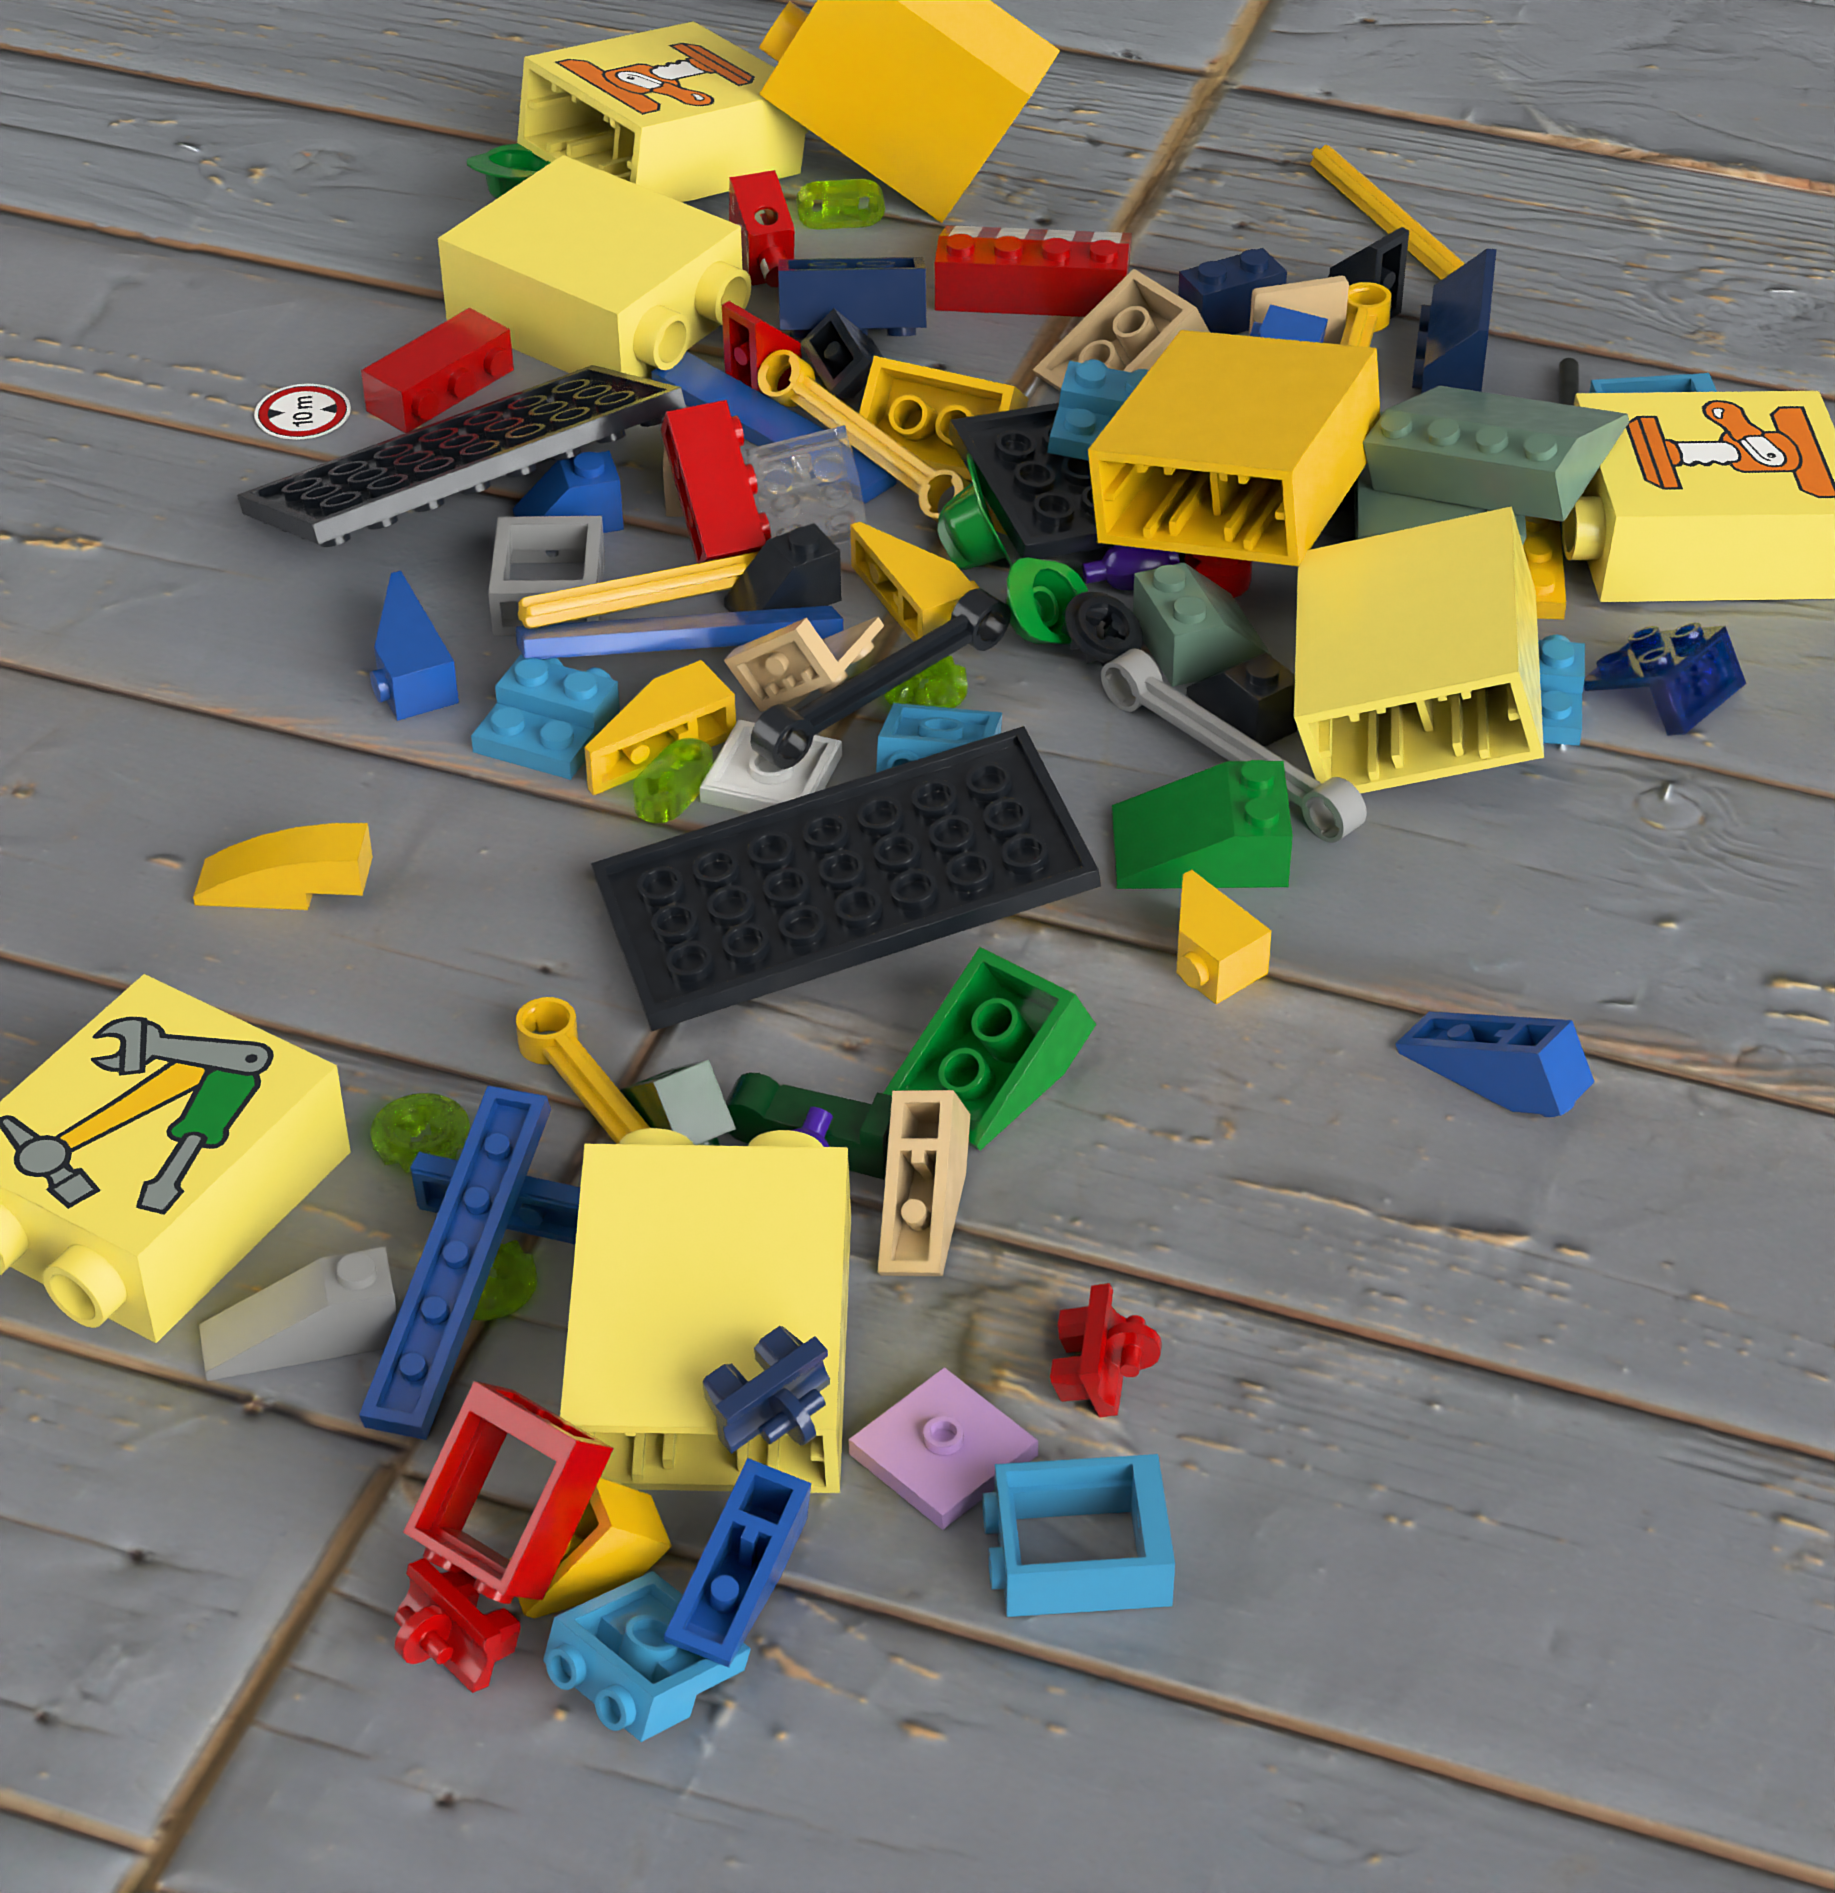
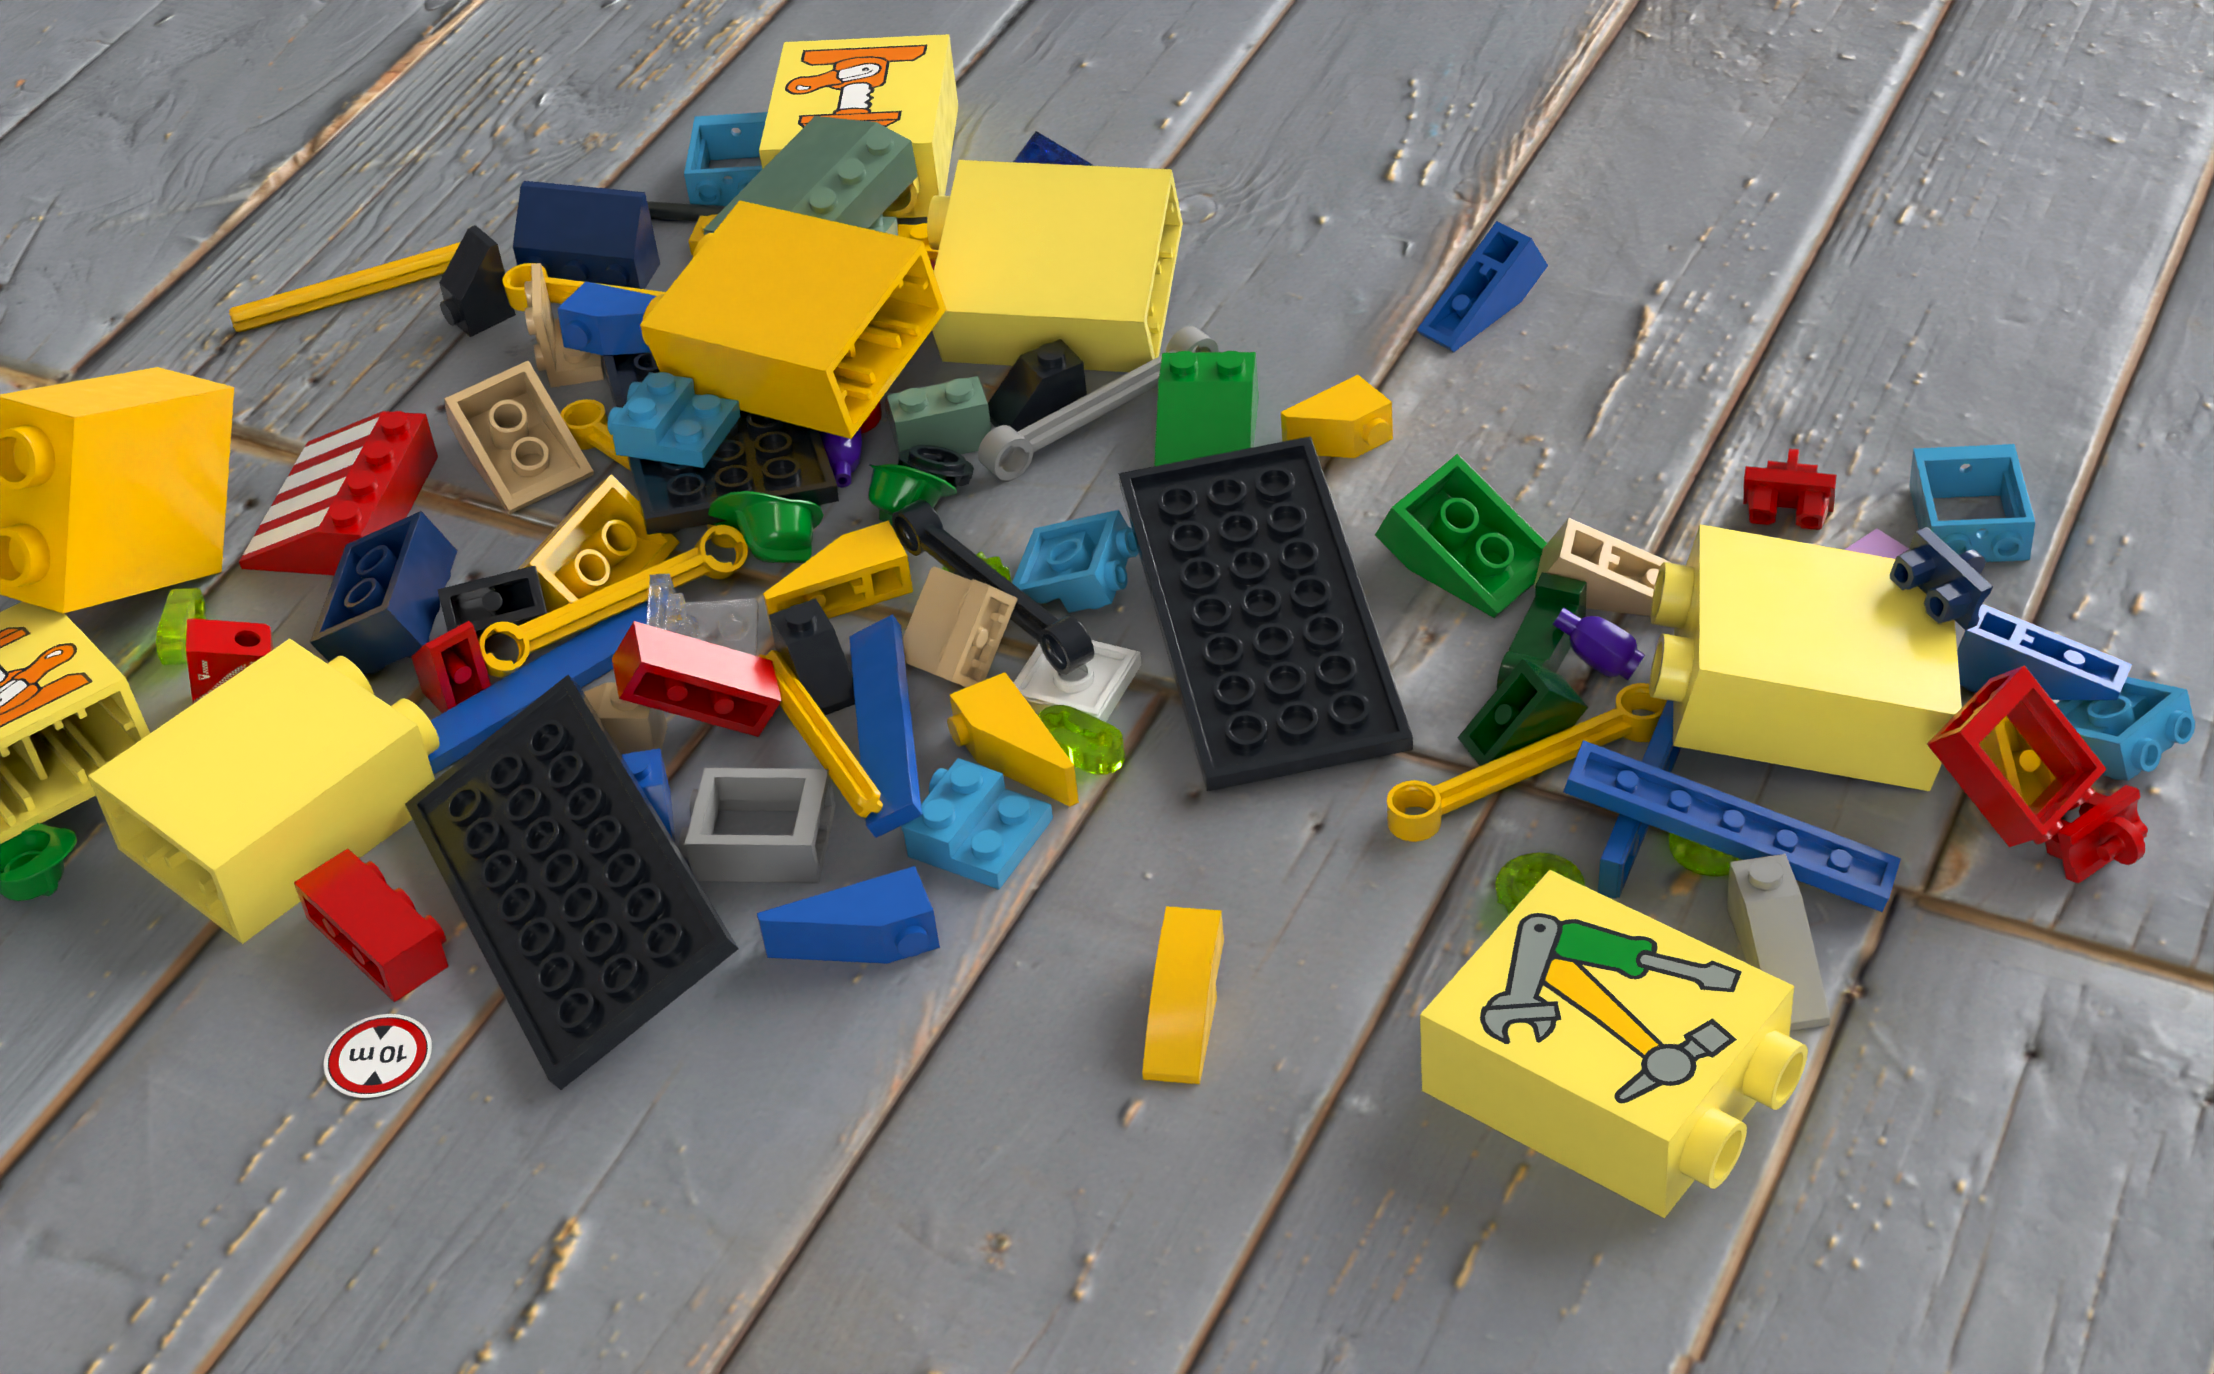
camera: 80 degrees left, 0 degrees up
dark blue brick [1178,248,1287,335] -> none

